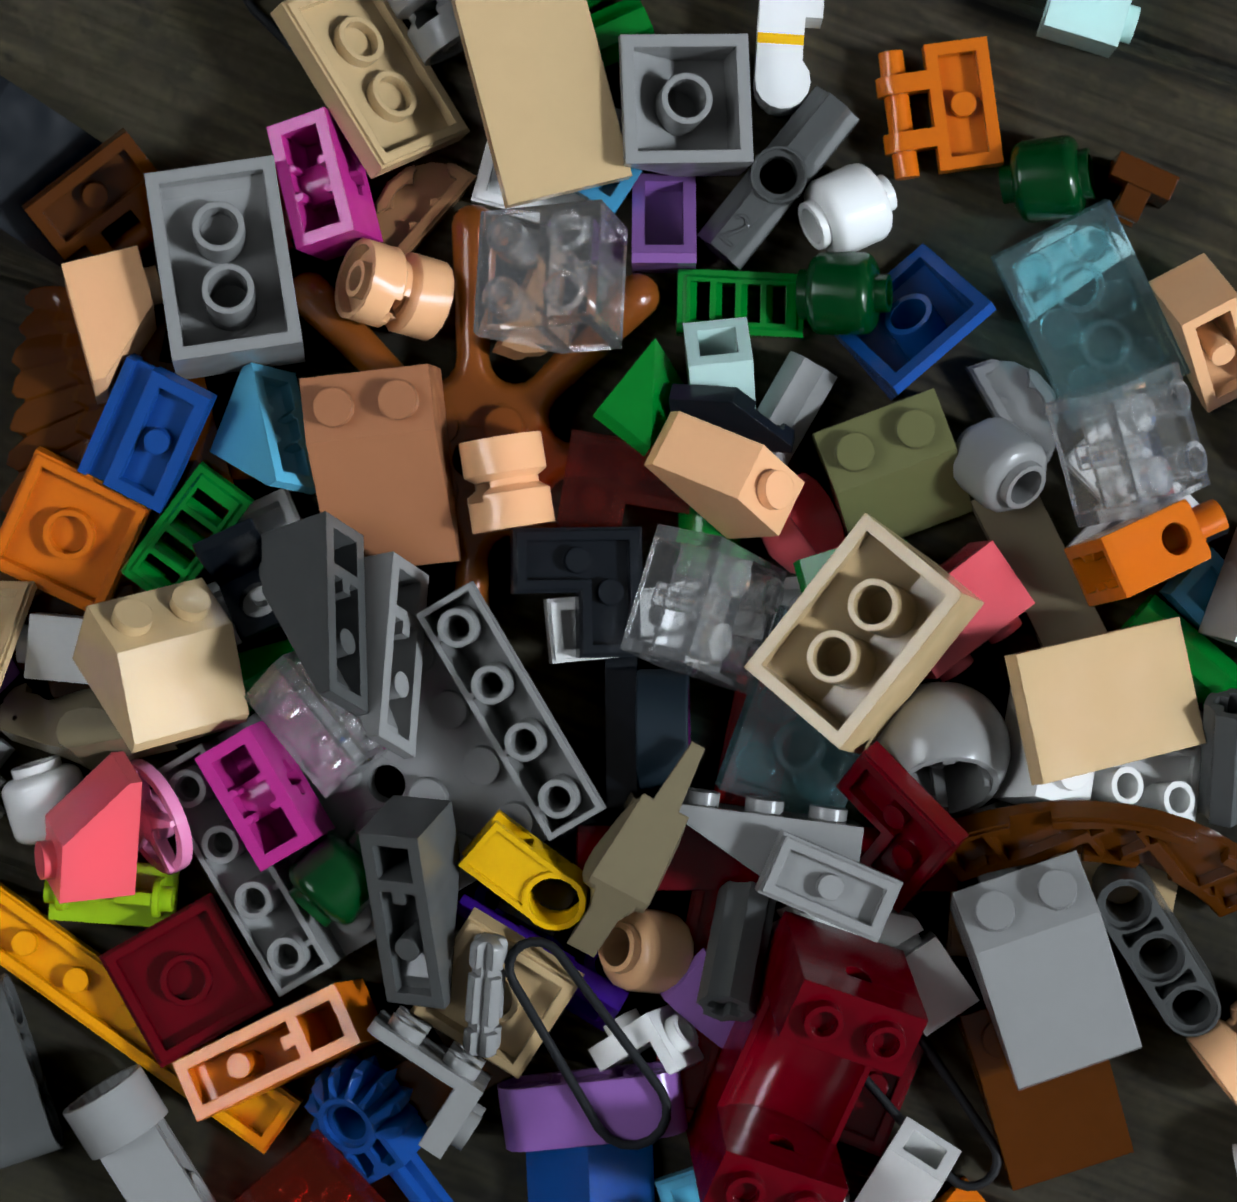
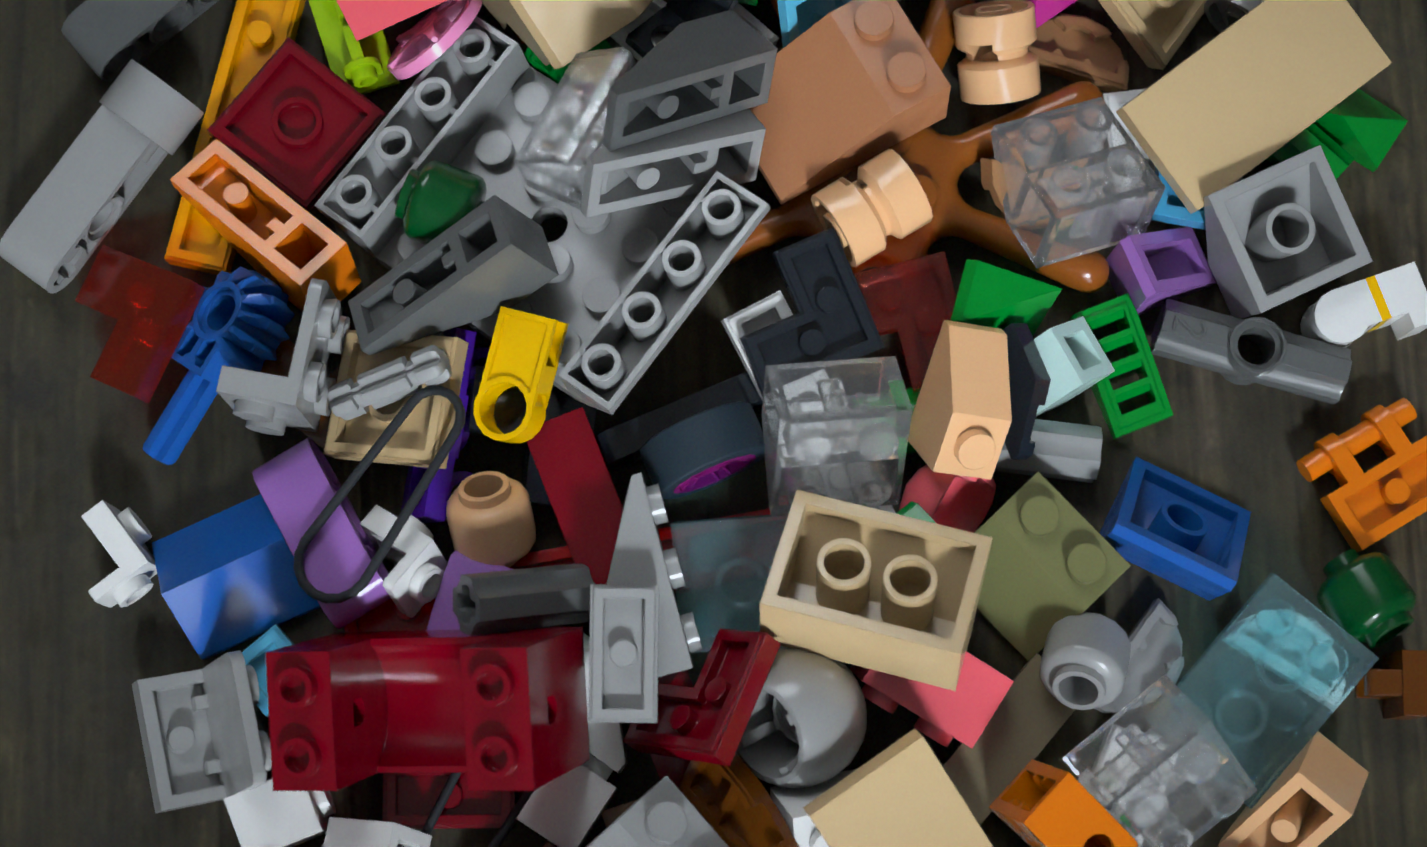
camera: 65 degrees right, 10 degrees down
dark pink brick [194,717,335,872] -> none
dark tan animal [567,741,705,958] -> none
dark green head [796,252,893,335] -> none
white head [798,163,897,252] -> none

